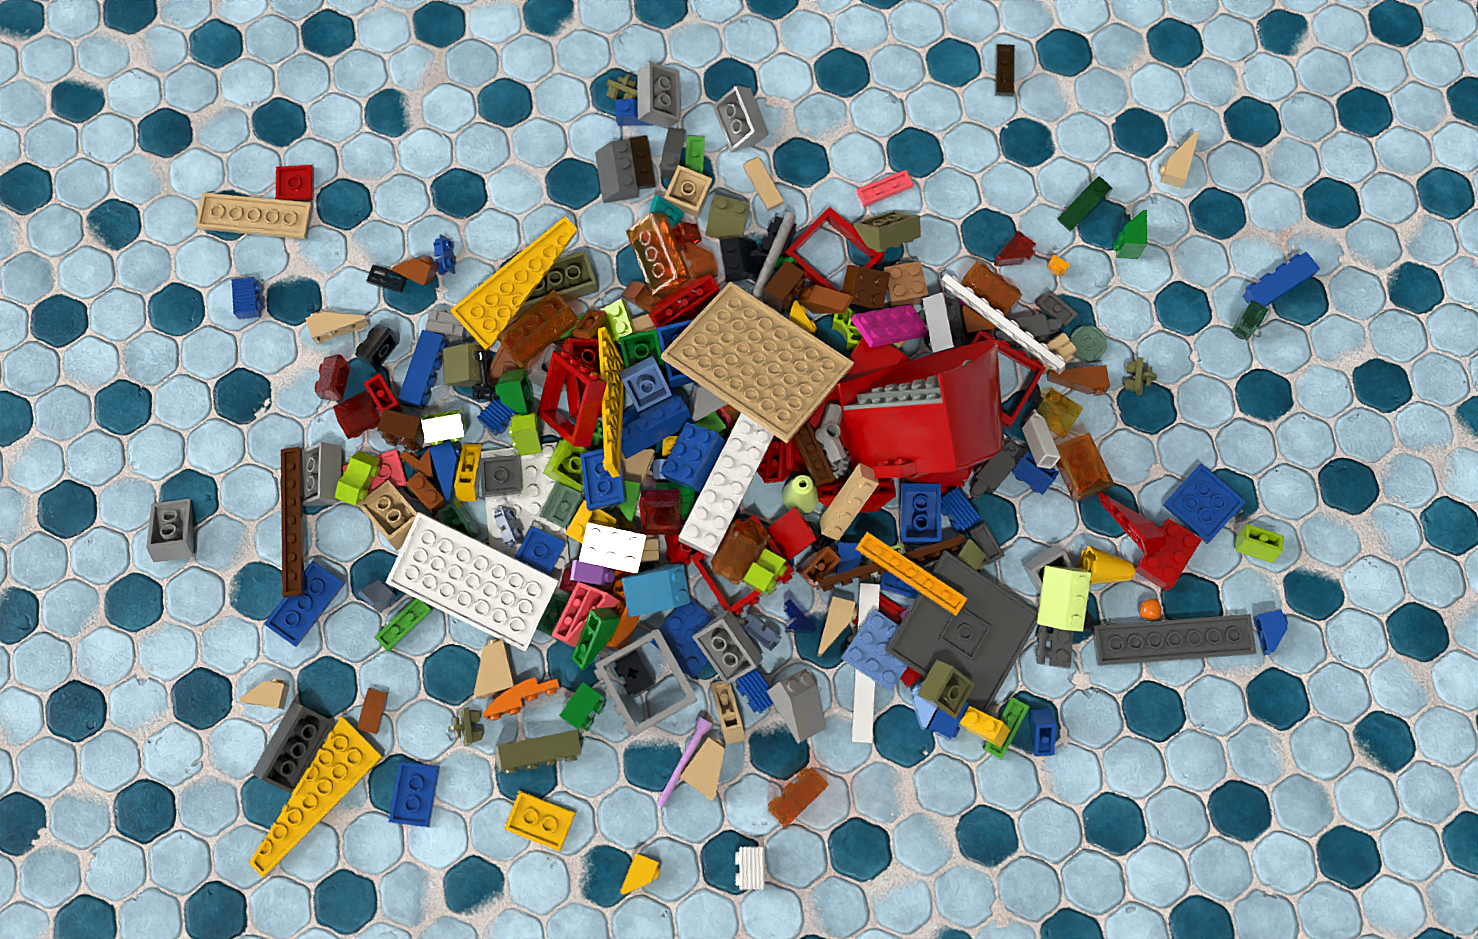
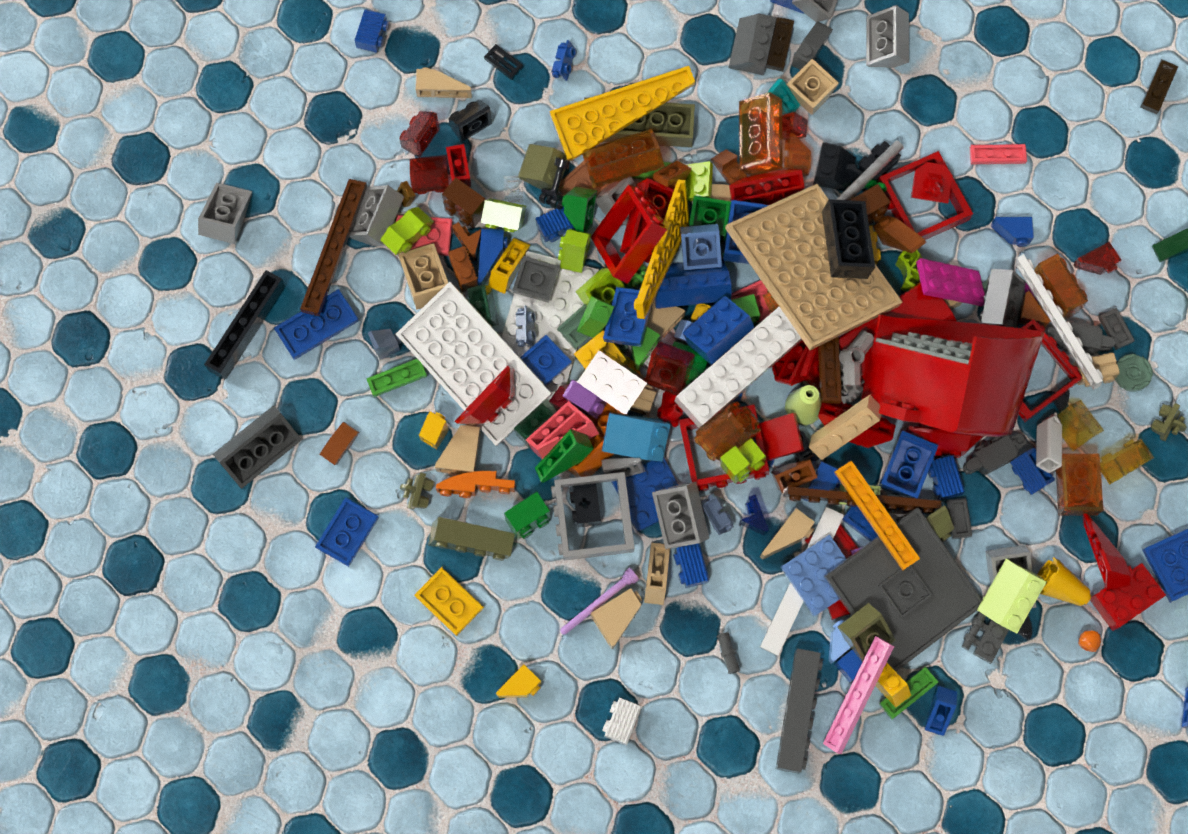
camera: 20 degrees right, 0 degrees up
tan slope [240,678,289,710] -> none
yellow wing [249,716,383,878] -> none
dark orange slope [392,255,439,286] -> none
blue brick [398,330,448,410] -> none
light grey brick [425,308,467,341] -> none
bright green plate [685,136,705,175] -> none
light grey slope [687,383,728,422] -> none
olive slope [705,194,750,240] -> none
tan tile [743,157,784,211] -> none
light grey slope [767,669,826,743] -> none
clear orange brick [767,767,829,829] -> none
reddish brown brick [842,265,891,310] -> none
olive slope [854,210,921,252] -> none
medium nougat brick [883,261,929,308] -> none
light orange plate [1047,255,1070,277] -> none
dark orange slope [1047,365,1110,396] -> none
dark grey plate [1093,614,1257,666] -> none
none -> black brick [204,270,285,380]
none -> pearl gold tile [397,181,416,207]
none -> yellow slope [419,411,449,450]
none -> red wedge [455,365,515,424]
none -> bright green slope [577,296,614,338]
none -> light grey slope [601,458,645,477]
none -> dark grey pin [717,632,740,674]
none -> dark grey brick [775,648,823,774]
none -> black brick [822,199,875,279]
none -> bright pink plate [823,636,894,754]
none -> red piece [911,162,953,204]
none -> blue slope [991,217,1034,247]
none -> clear yellow brick [1097,439,1154,485]

